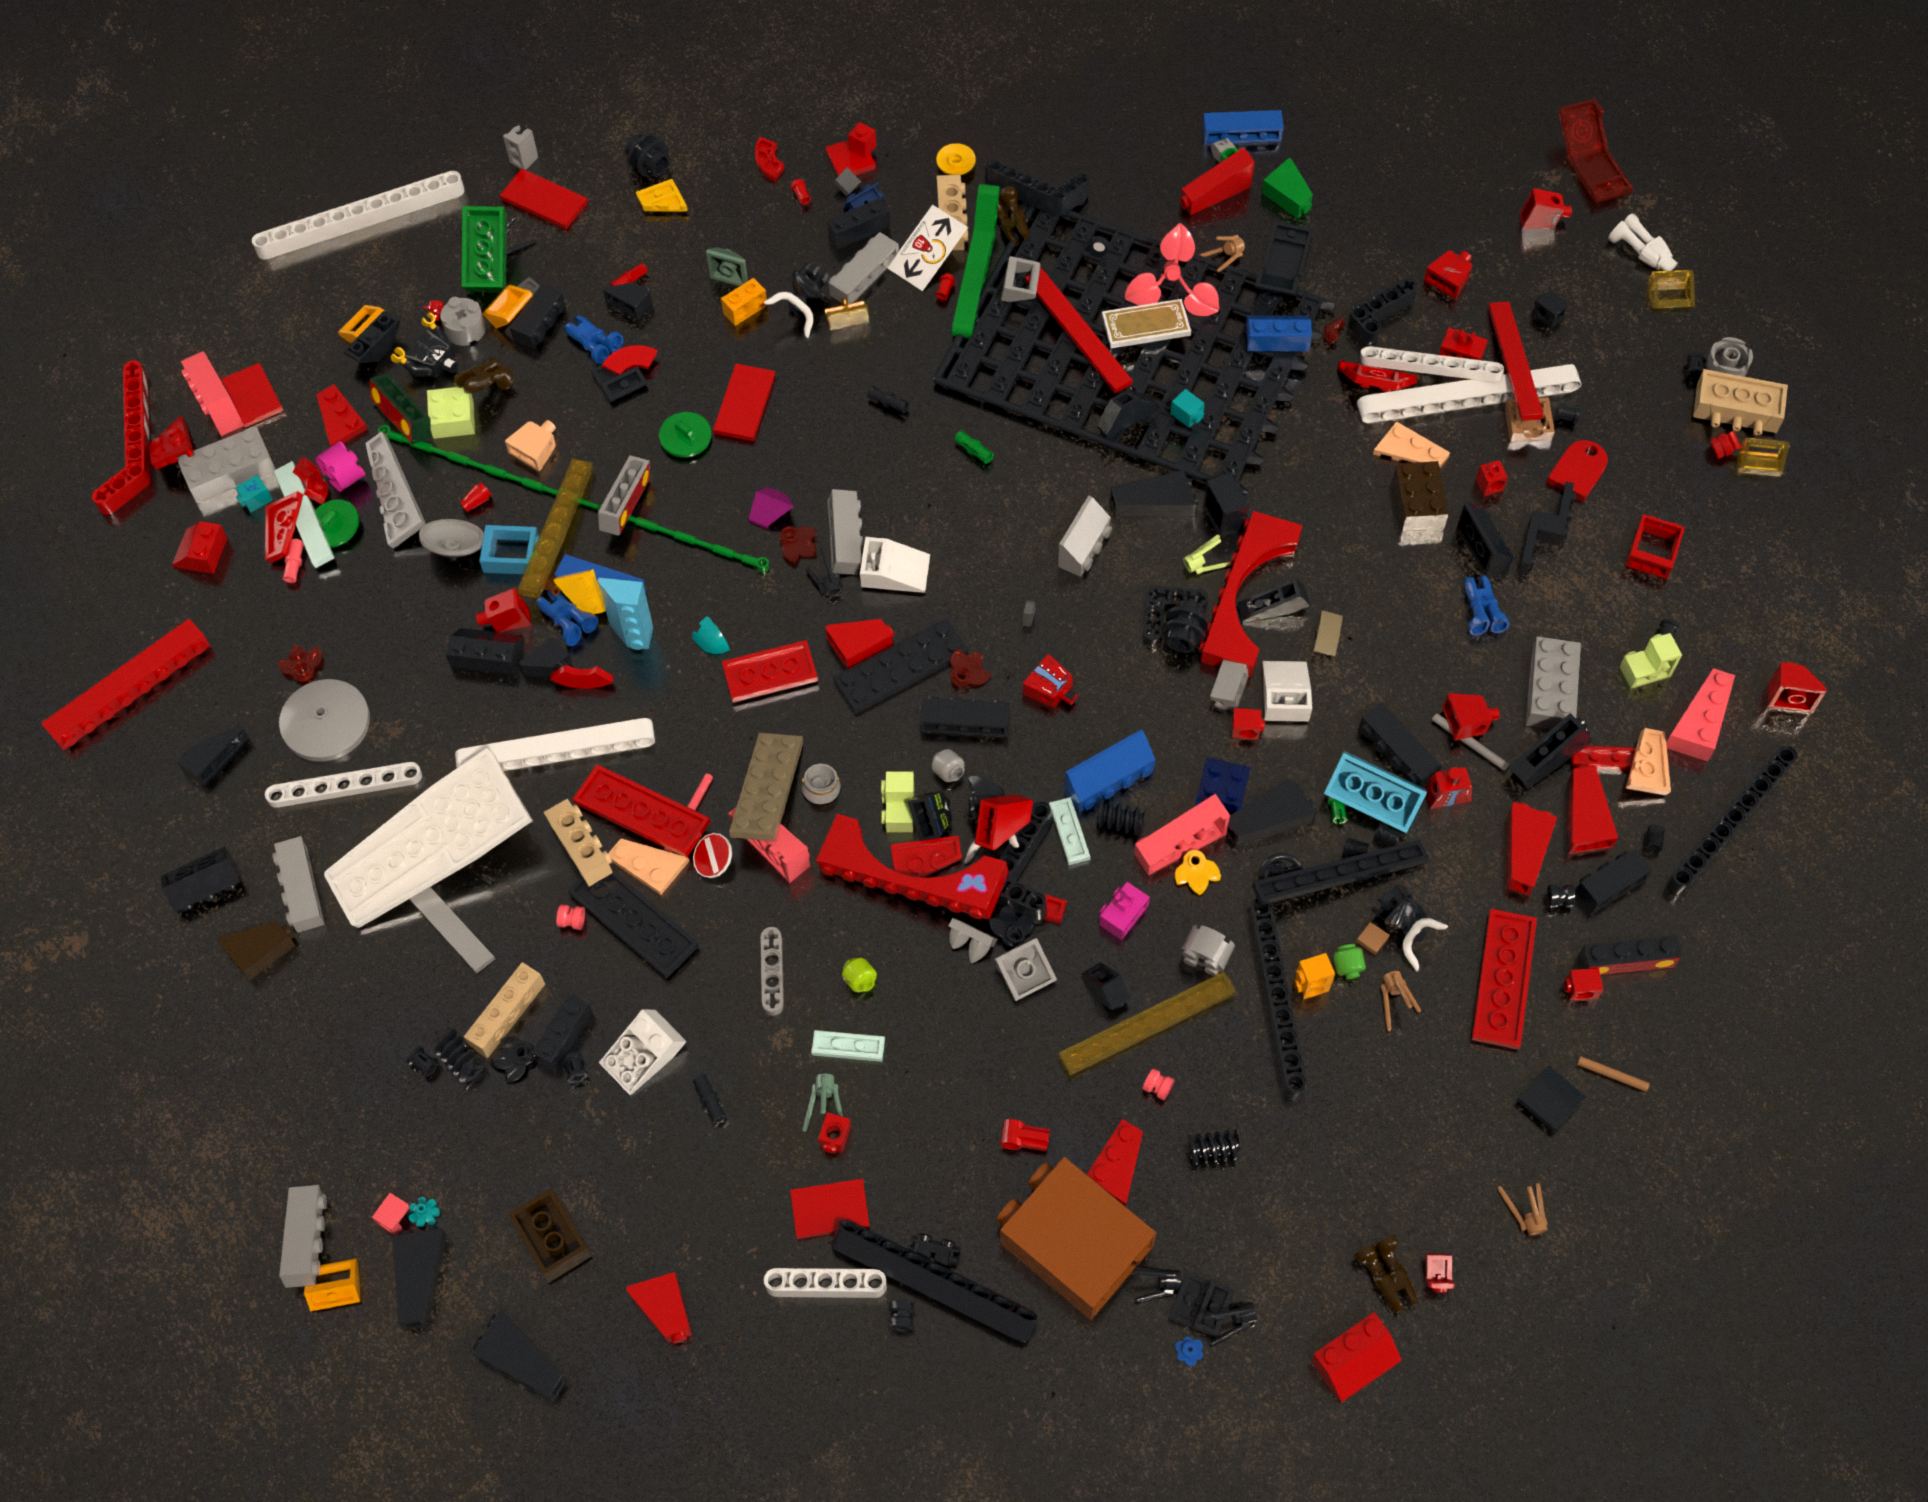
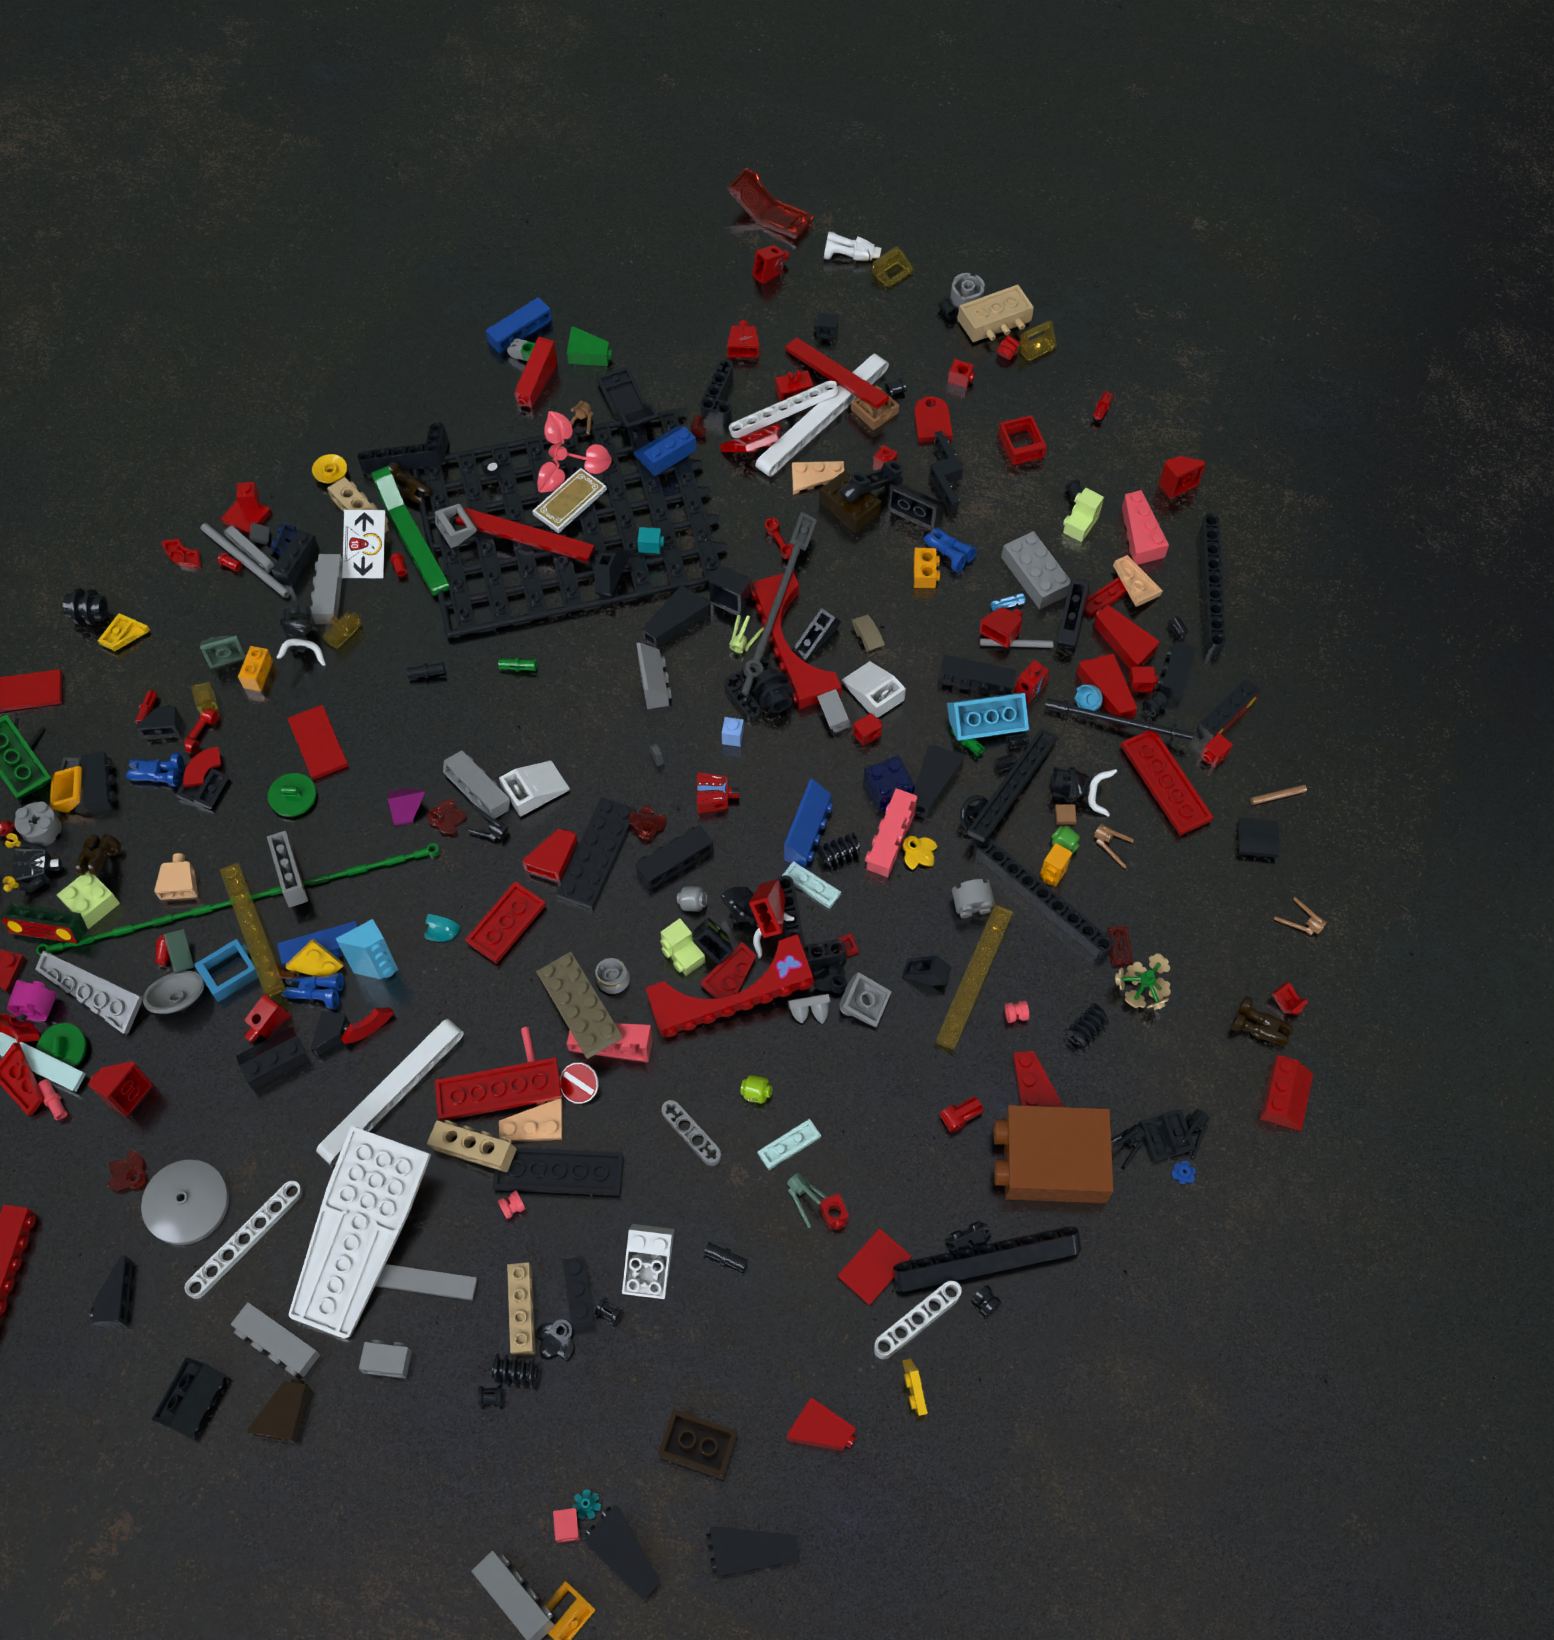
camera: 40 degrees left, 0 degrees up
dark pink brick [1099,882,1150,940] -> none
none -> red slope [88,1061,153,1118]
none -> sand green slope [163,929,194,973]
none -> red bar [184,709,219,755]
none -> clear yellow brick [191,682,219,714]
none -> light grey piece [201,523,291,598]
none -> light grey beam [224,526,274,573]
none -> light grey brick [359,1340,412,1379]
none -> light blue brick [722,717,744,747]
none -> dark grey bar [742,512,817,694]
none -> red bar [765,518,794,559]
none -> black plate [840,461,904,503]
none -> yellow wing [902,1358,928,1416]
none -> light orange brick [914,548,940,588]
none -> red brick [948,359,975,388]
none -> dark azure axle [990,593,1025,611]
none -> black bar [1045,698,1194,741]
none -> medium azure hair [1074,684,1103,711]
none -> red axle [1093,391,1113,420]
none -> clear red tile [1107,926,1133,966]
none -> tan plant [1115,953,1171,1010]
none -> red brick [1129,667,1158,692]

